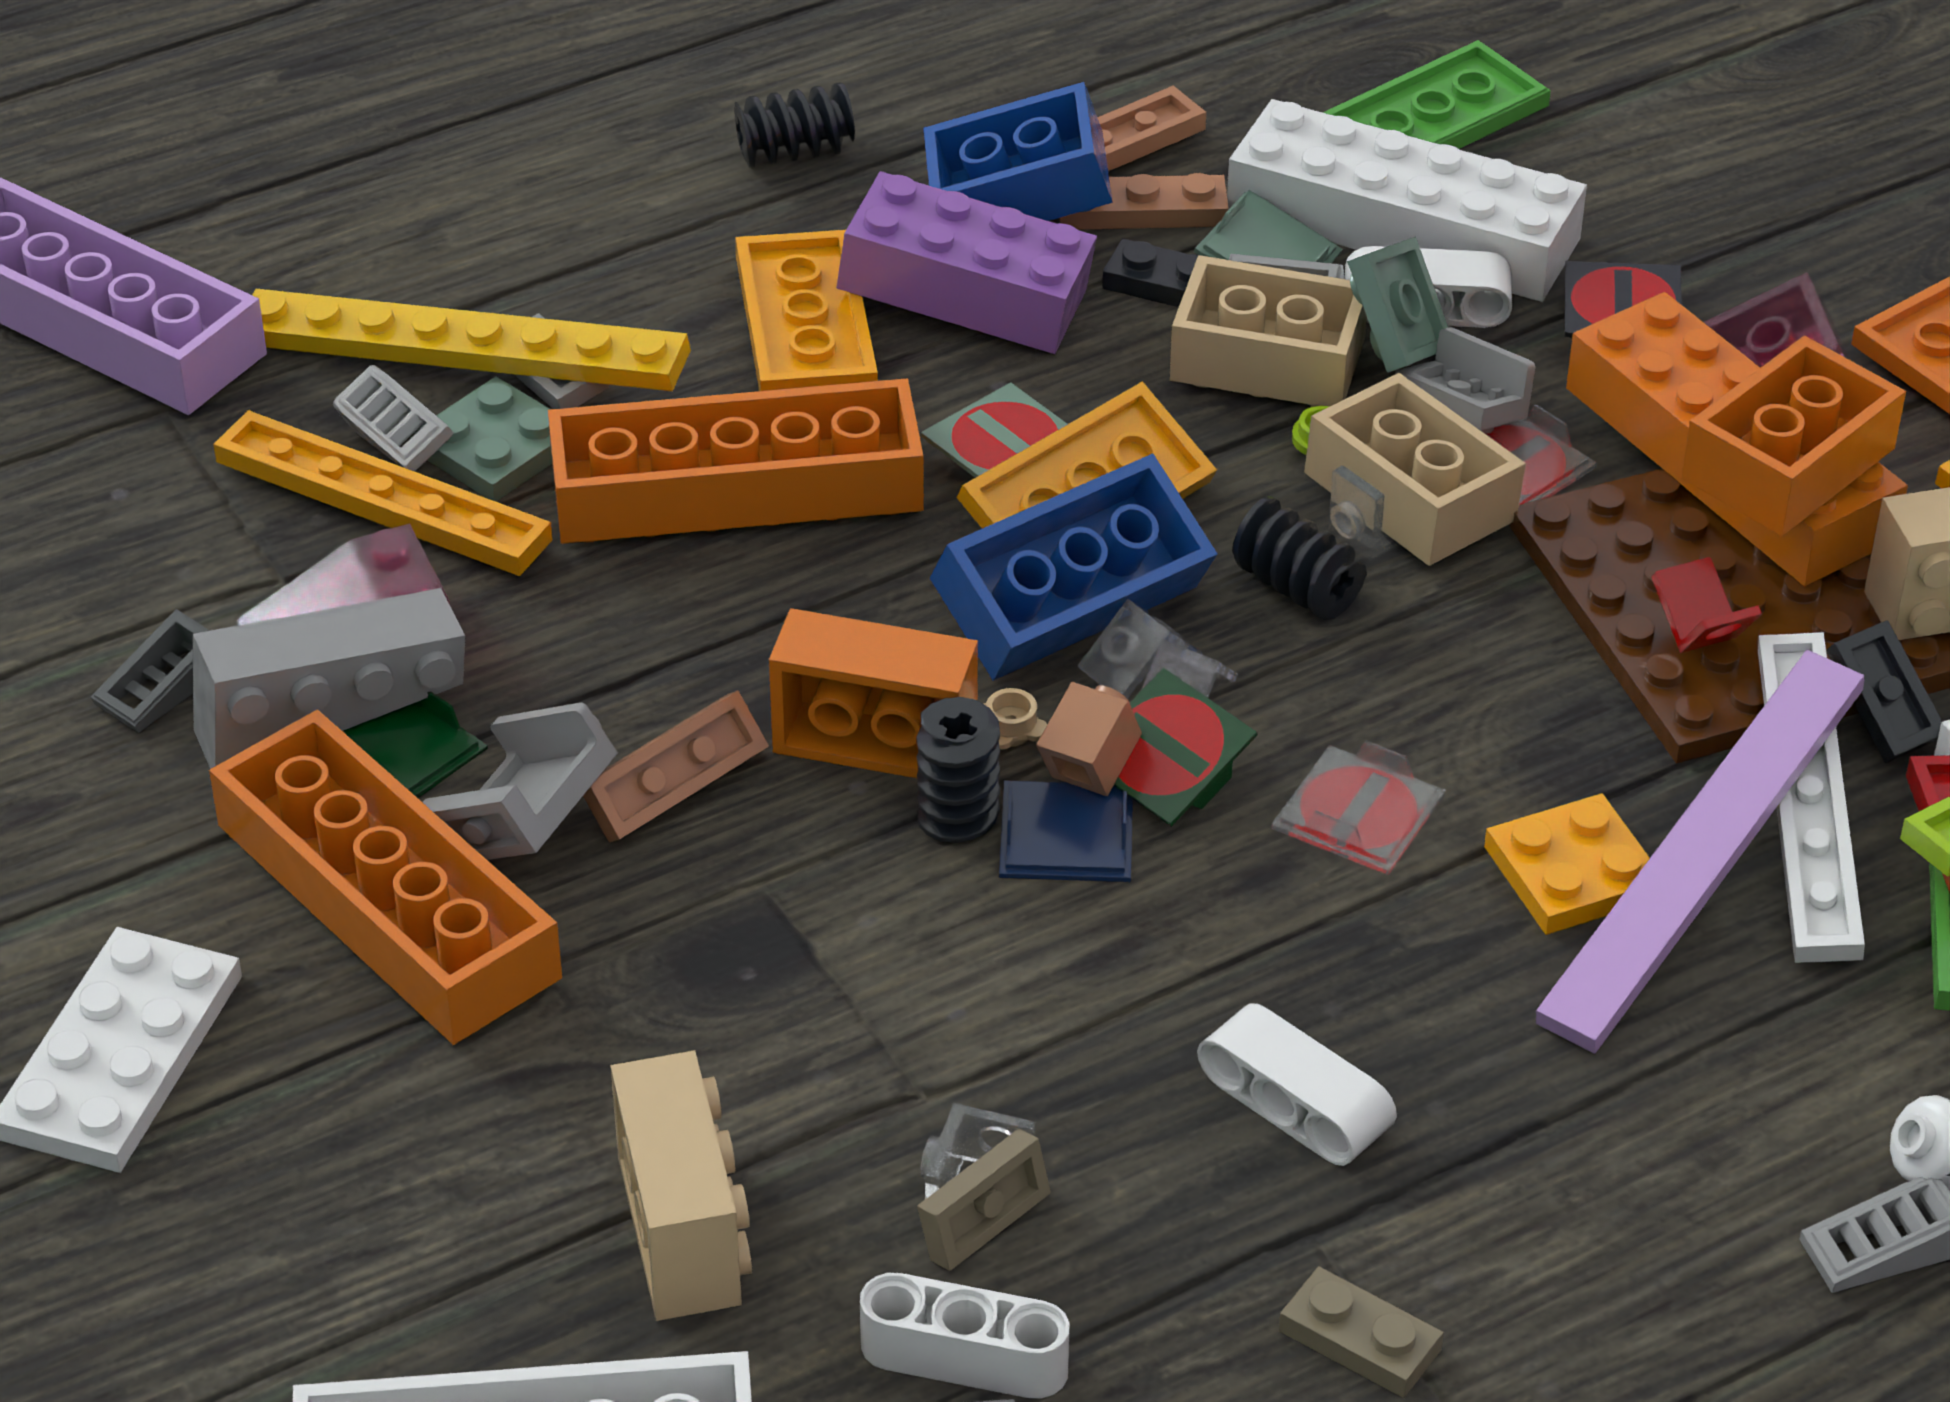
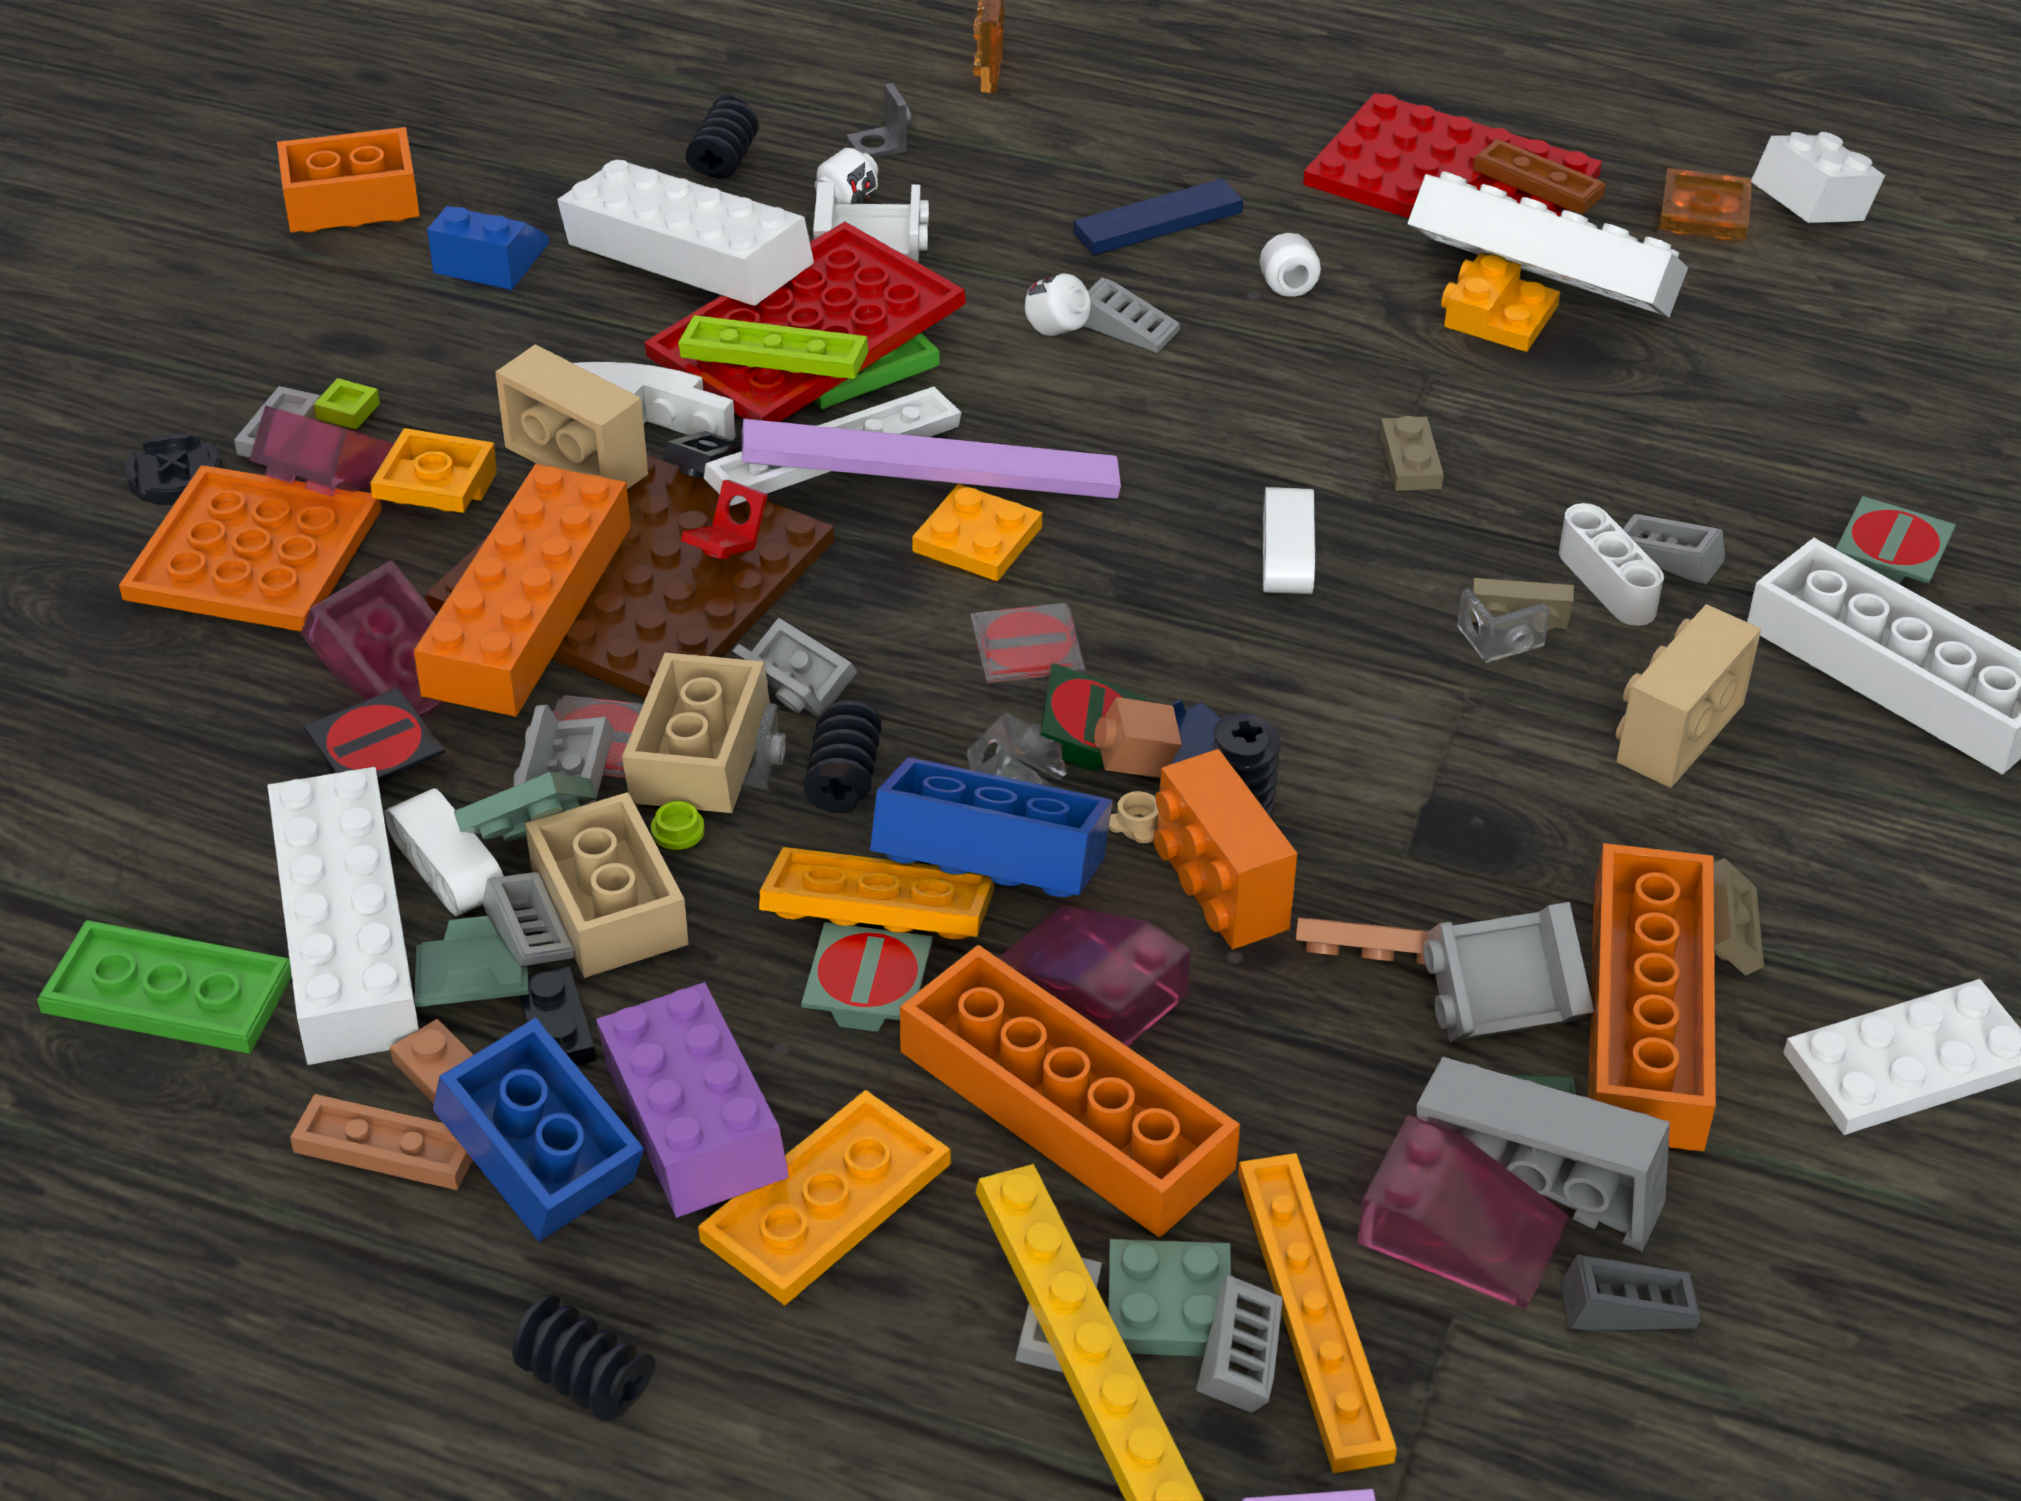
camera: 130 degrees left, 0 degrees up
orange brick [1681,335,1906,536] -> none
none -> light grey bracket [732,618,858,717]
none -> clear pink slope [998,905,1191,1046]
none -> dark tan plate [1714,858,1764,976]

